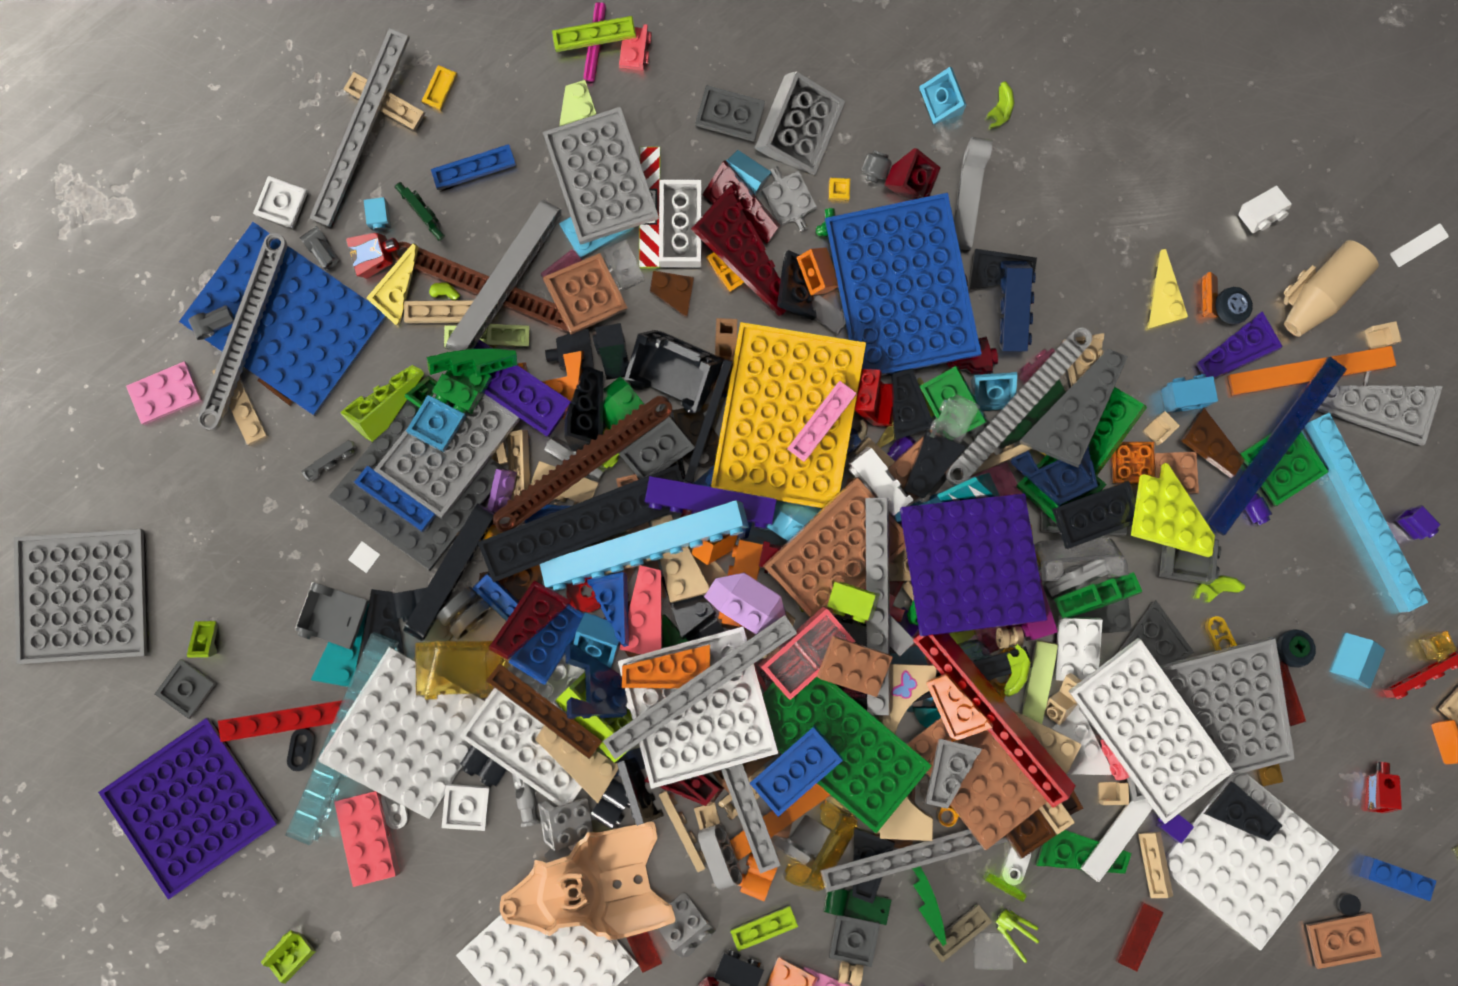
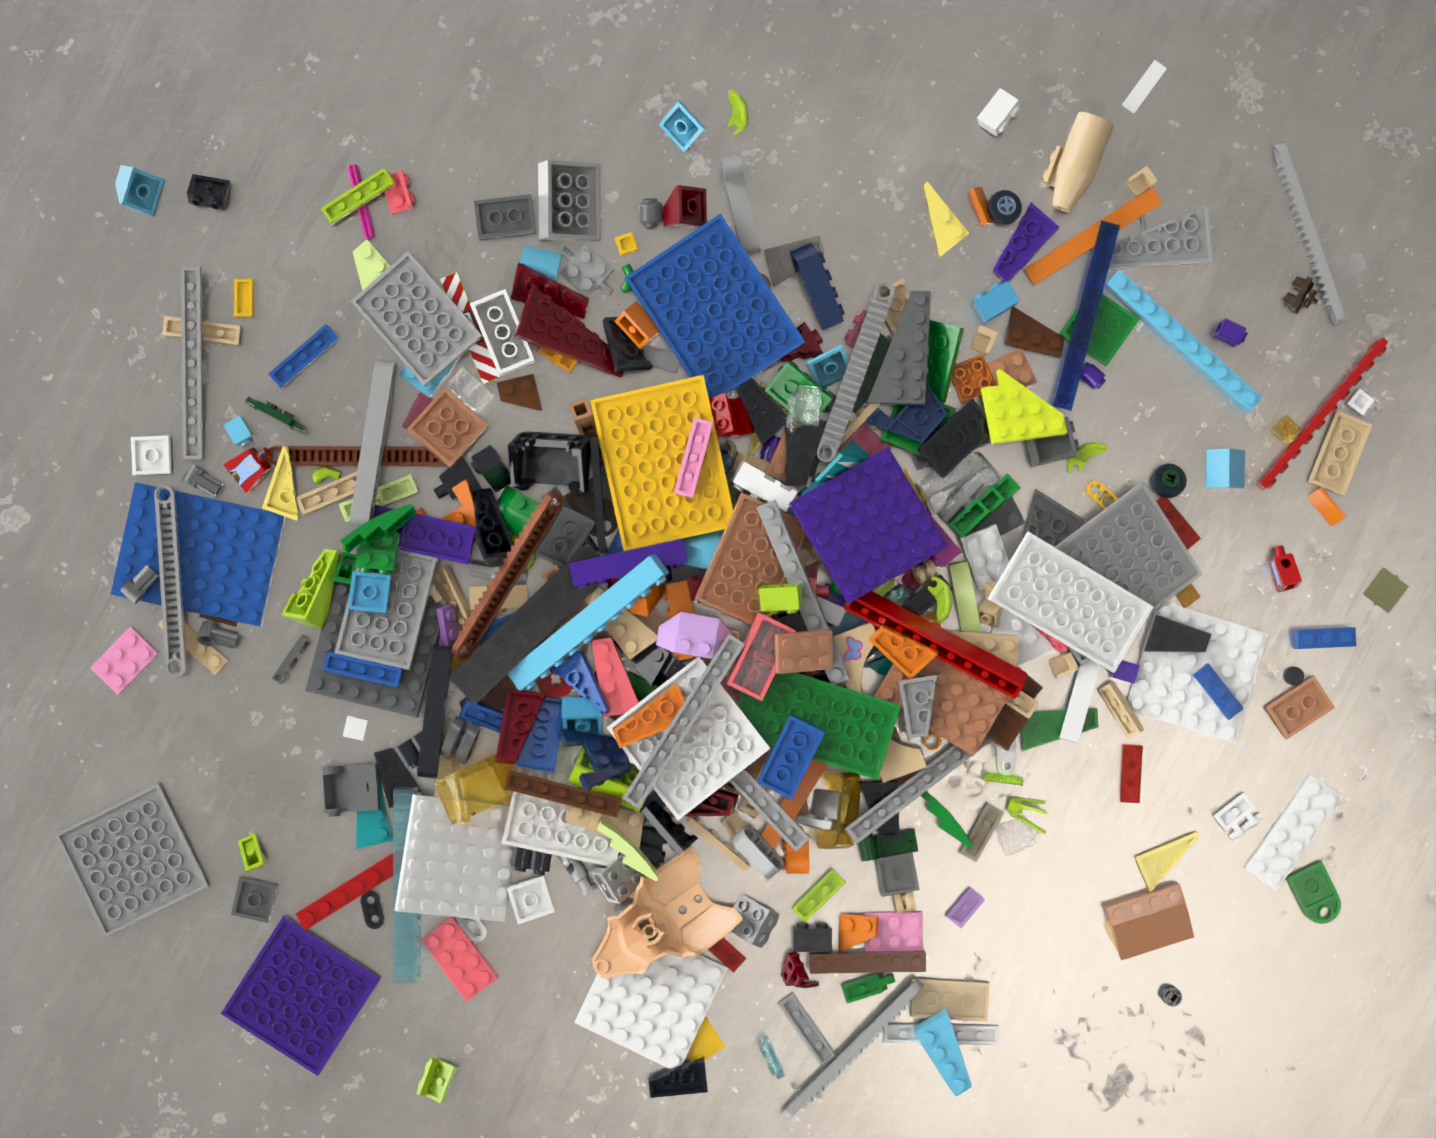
camera: 20 degrees left, 5 degrees up
none -> dark grey piece [197,620,238,649]
none -> yellowish green slope [597,819,659,881]
none -> blue plate [1192,663,1244,720]

